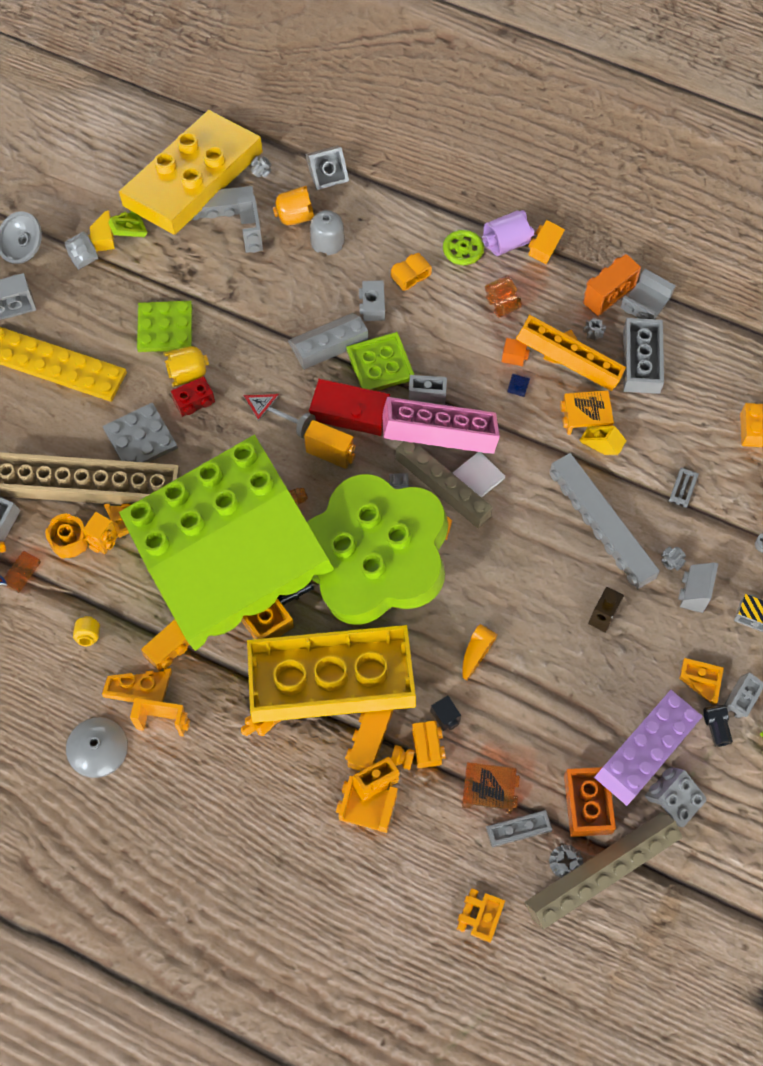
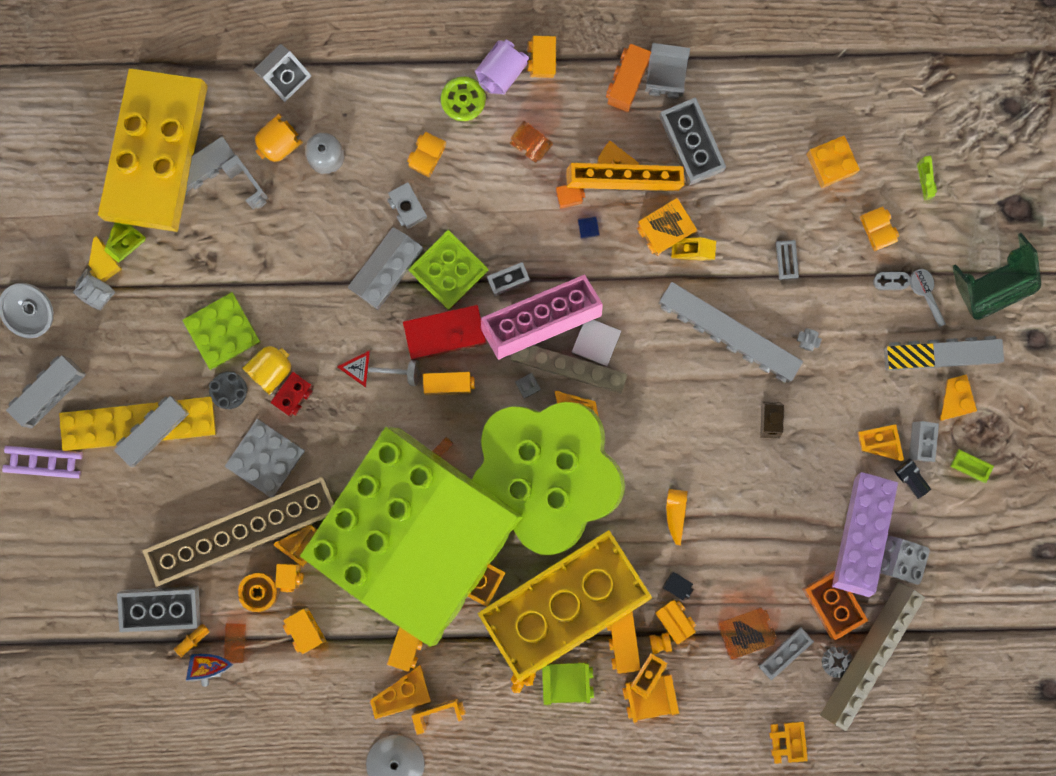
camera: 25 degrees left, 20 degrees up
yellow head [73,616,100,646] -> none
light grey gear [251,156,272,178] -> none
light grey gear [583,317,606,341] -> none
light grey slope [678,563,718,613] -> none
none -> light grey brick [114,396,189,467]
none -> dark grey dish [209,372,247,410]
none -> light orange brick [283,607,327,654]
none -> lime panel [542,663,594,705]

